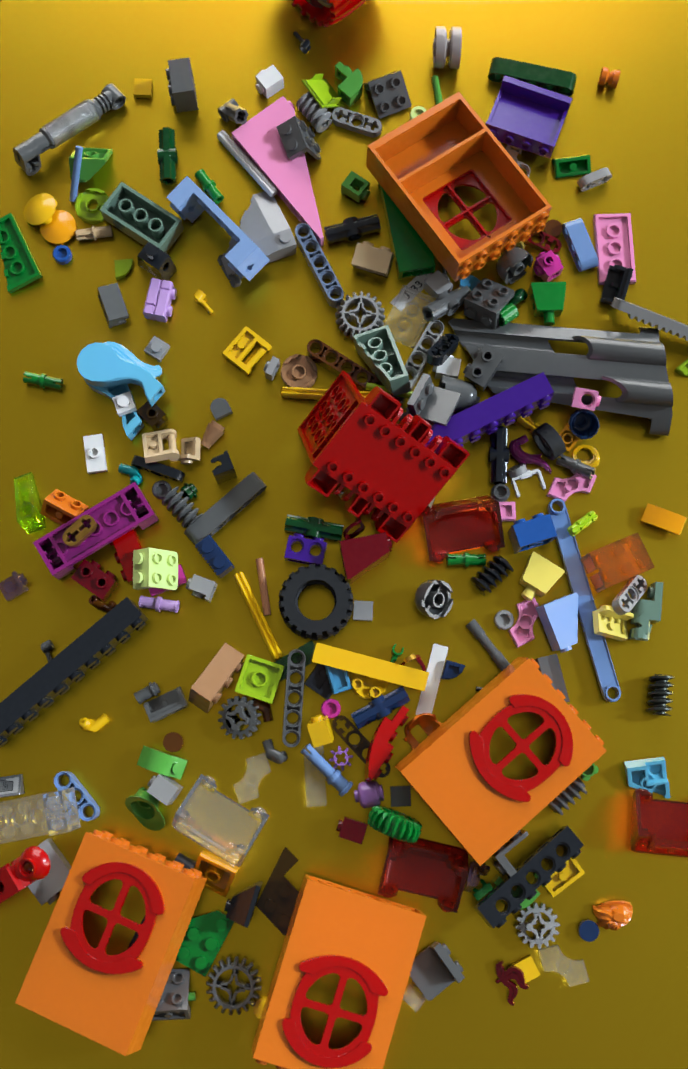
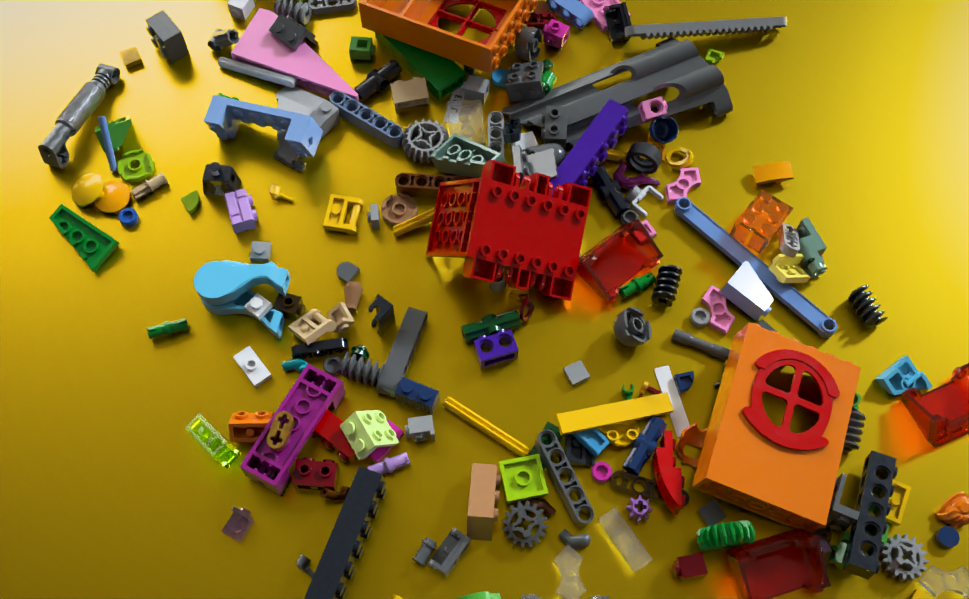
camera: 30 degrees left, 15 degrees down
dark grey hinge [98,283,129,328] -> none
sand green brick [100,182,184,253] -> none
dark green piece [157,127,178,185] -> none
reddish brown tile [163,732,184,752] -> none
nougat bar [255,558,271,616] -> none
black tyre [279,564,353,641] -> none
medium blue pin [300,743,353,797] -> none
yellow brick [307,714,335,748] -> none
dark red slope [340,532,392,584] -> none
medium lavender head [354,780,384,808] -> none
dark grey piece [422,285,471,322] -> none
blue brick [507,513,557,554] -> none
light yellow torso [519,551,565,601] -> none
green torso [528,282,566,326] -> none
dark grey pin [556,454,596,479] -> none
lime axle [567,511,598,536] -> none

